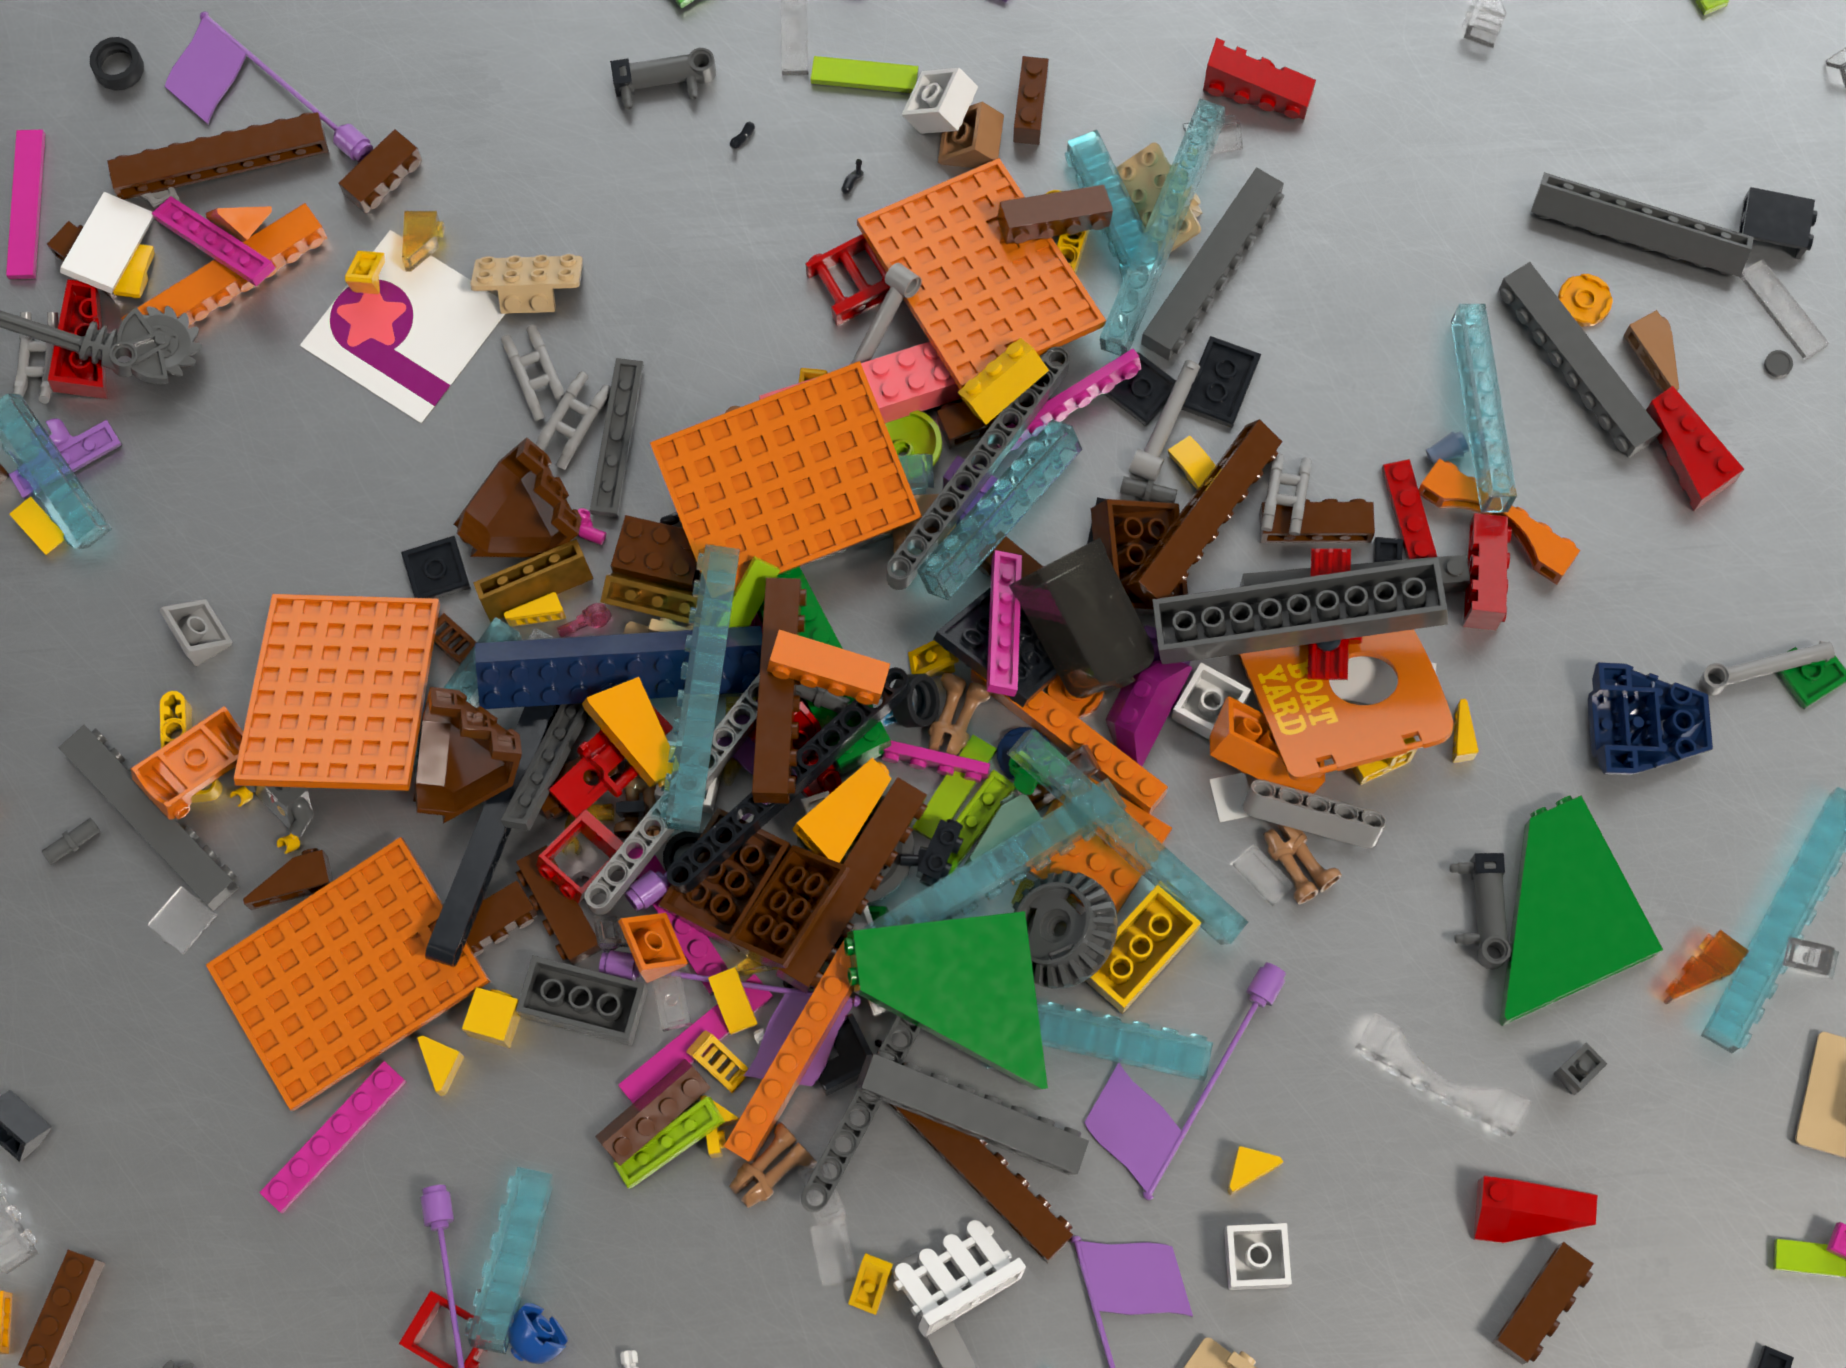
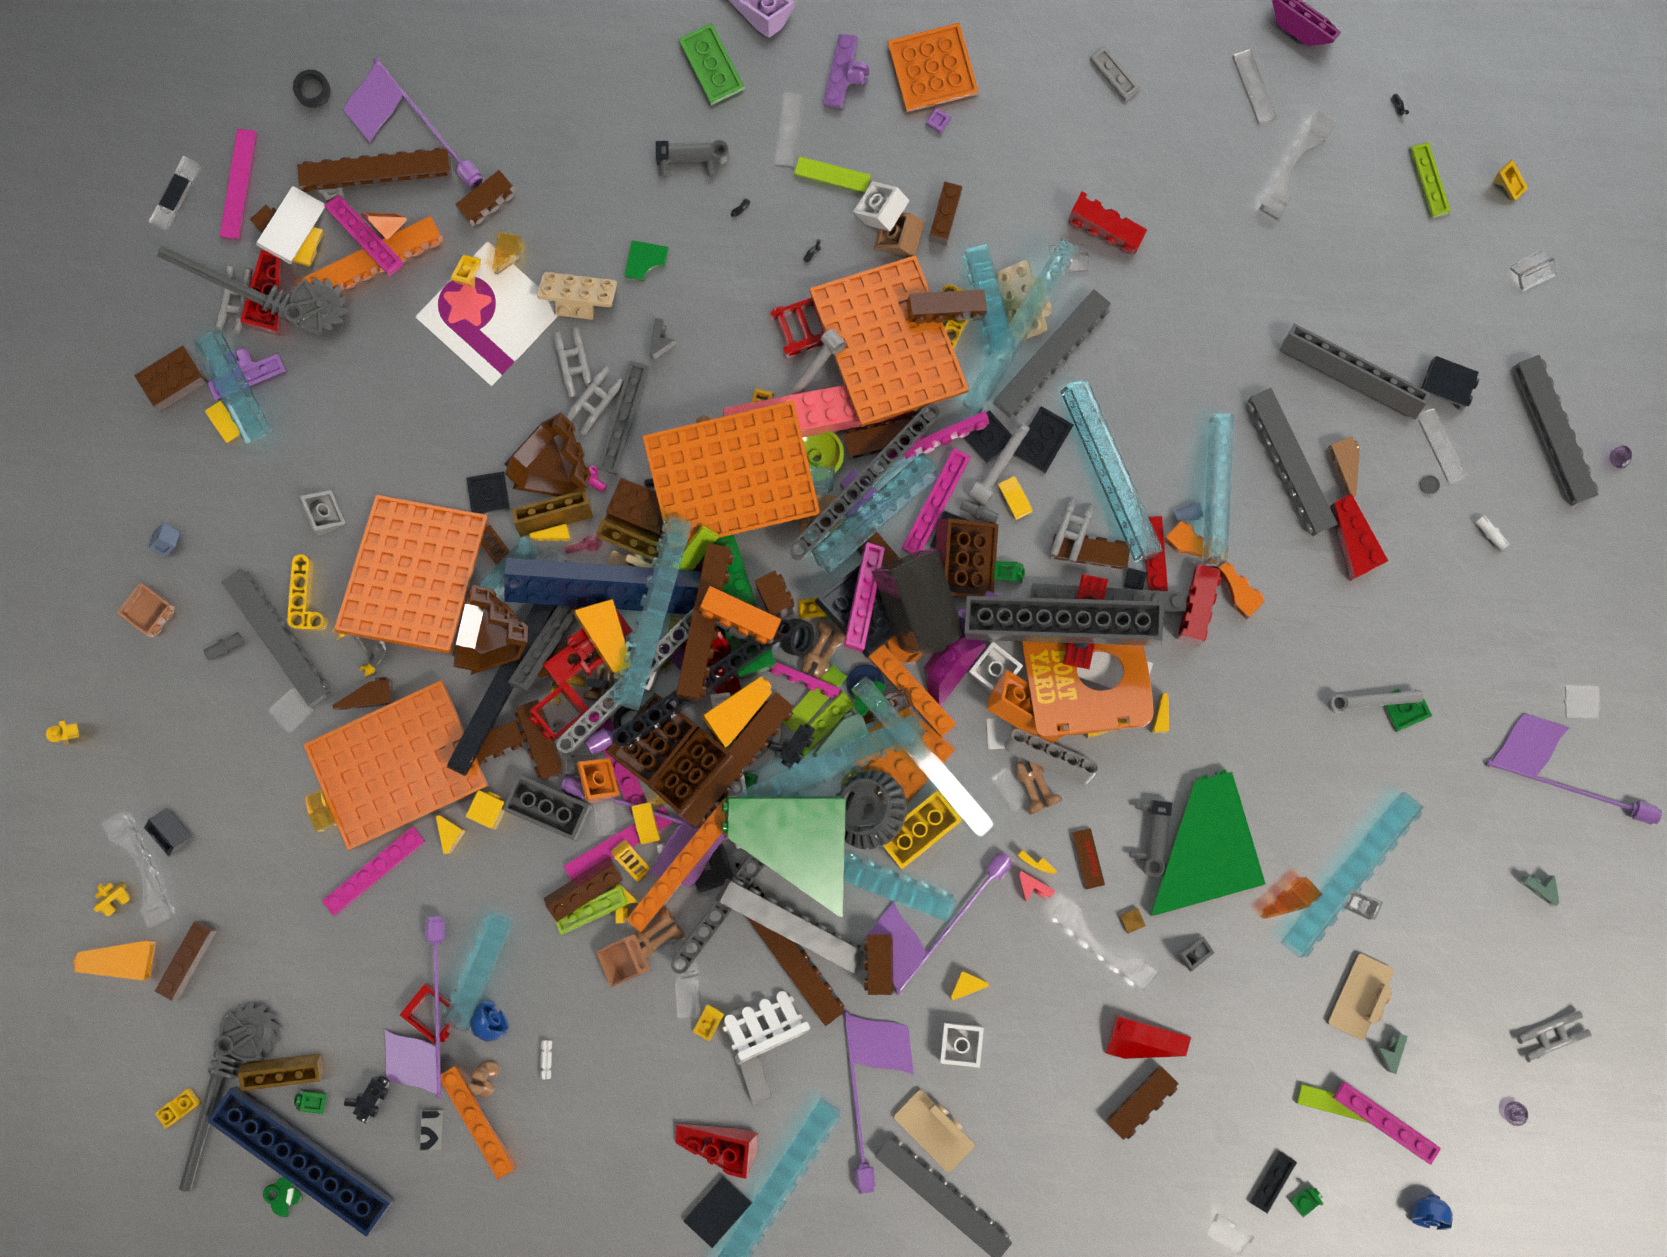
camera: 10 degrees right, 10 degrees up
orange piece [131,706,243,820] -> none
yellow brick [958,338,1049,425] -> none
reddish brown brick [1126,419,1283,608] -> none
light orange tile [1557,274,1613,327] -> none
dark blue wedge [1587,662,1713,775] -> none
none -> clear yellow slope [305,790,337,832]
none -> nougat piece [596,934,651,988]
none -> green tile [624,240,669,281]
none -> dark grey slope [649,318,676,360]
none -> reddish brown brick [754,570,795,619]
none -> reddish brown brick [864,934,894,995]
none -> dark pink plate [902,448,971,558]
none -> green bracket [994,561,1025,583]
none -> yellow slope [1017,850,1057,874]
none -> coral slope [1018,871,1055,901]
none -> clear light blue brick [1060,379,1163,563]
none -> reddish brown tile [1072,828,1105,890]
none -> pearl gold tile [1119,908,1146,934]

